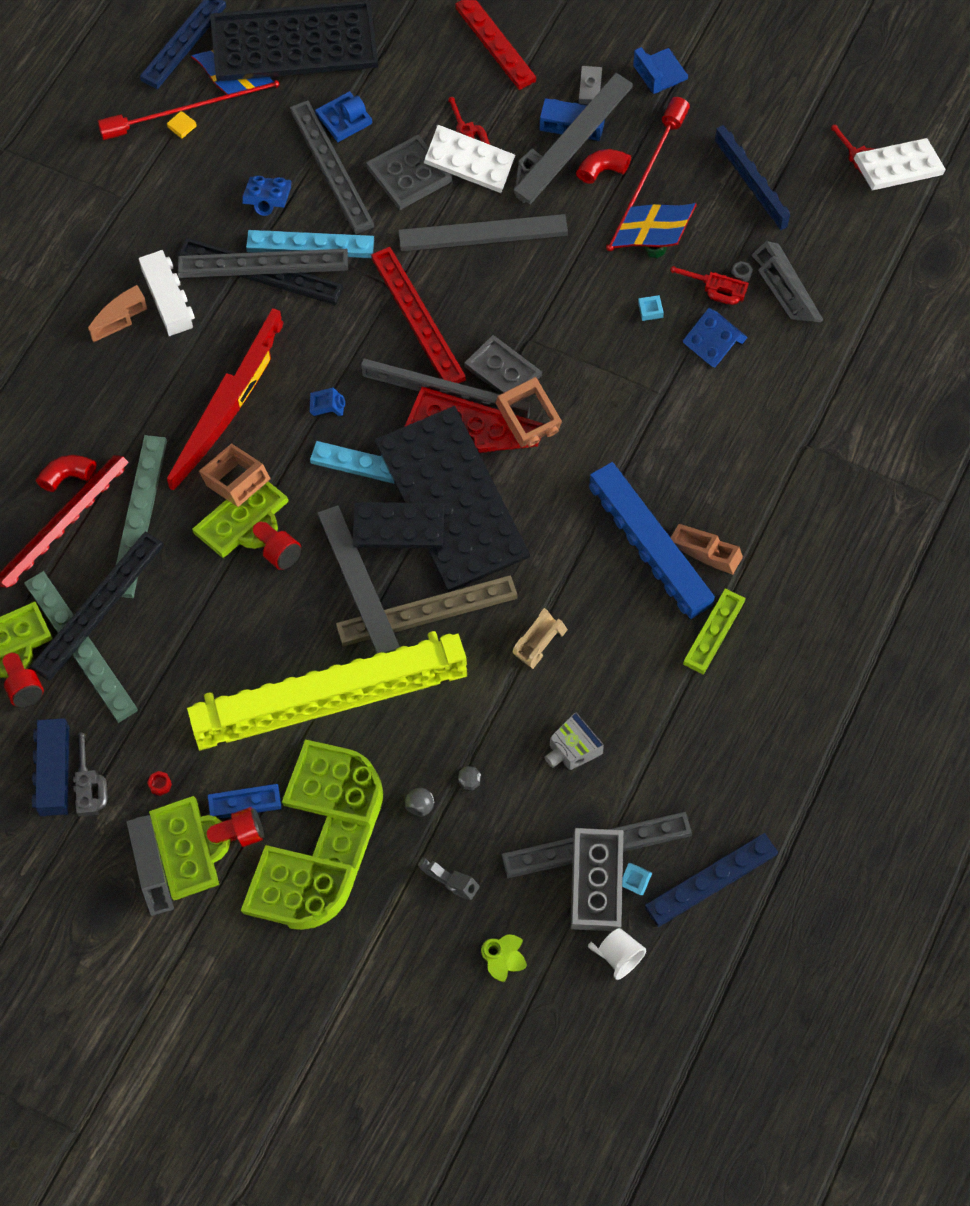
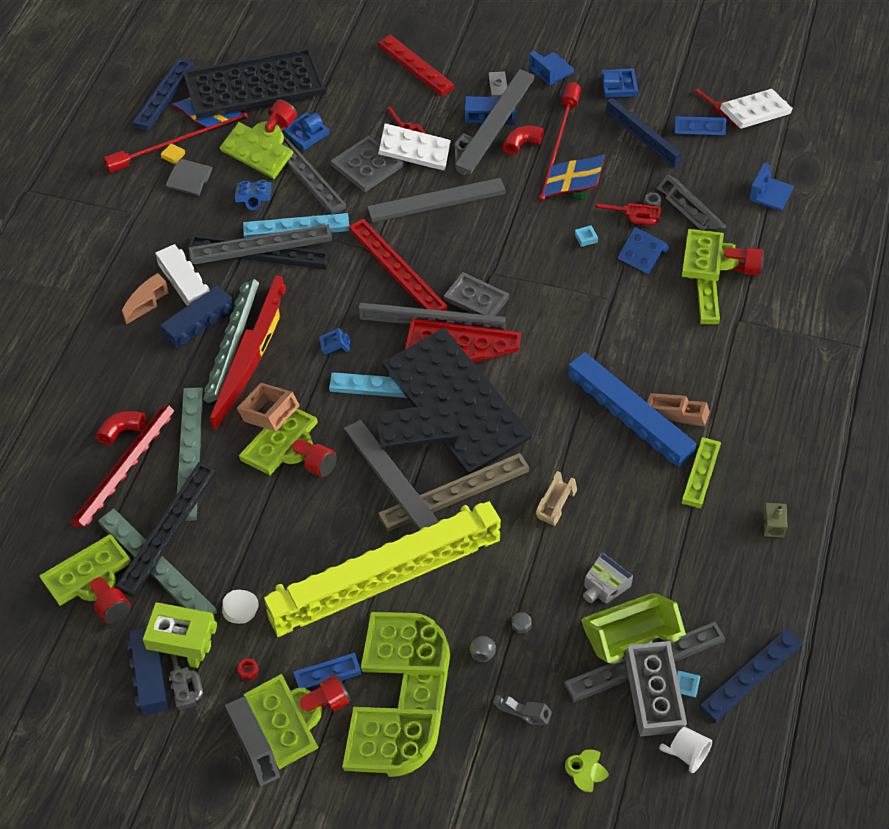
camera: 10 degrees left, 10 degrees down
nougat window [496,377,562,448] -> none
none -> lime brick [143,602,217,668]
none -> dark blue brick [160,286,234,349]
none -> dark grey slope [166,159,212,196]
none -> sand green plate [203,279,259,403]
none -> lime plate [220,99,297,179]
none -> white piece [222,590,259,624]
none -> lime windscreen [581,594,686,664]
none -> blue plate [601,68,638,98]
none -> blue plate [674,116,726,135]
none -> lime plate [682,229,764,281]
none -> lime plate [696,278,720,324]
none -> blue bracket [749,163,794,211]
none -> olive piece [763,502,787,538]

